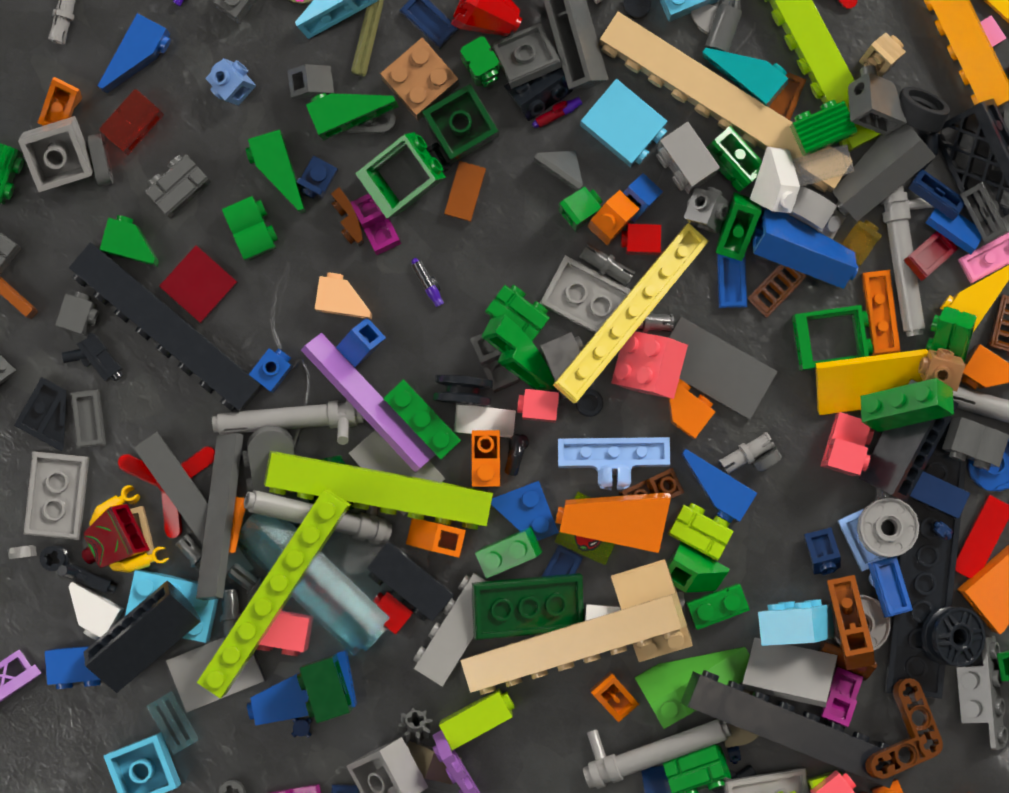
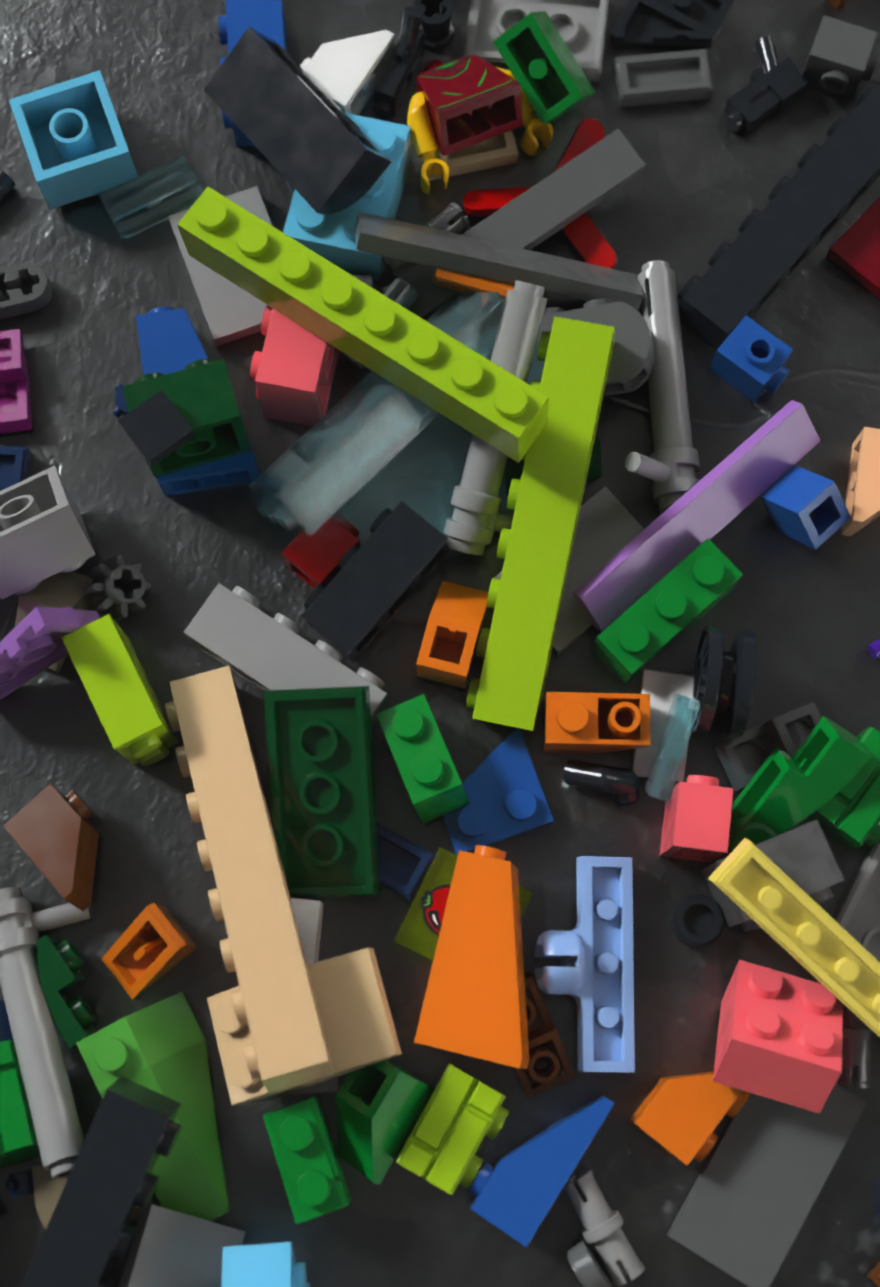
camera: 85 degrees right, 10 degrees down
none -> reddish brown slope [3,783,99,911]
none -> dark green slope [37,935,96,1049]
none -> black tile [118,390,195,467]
none -> green brick [493,11,596,125]
none -> clear light blue tile [644,693,700,801]

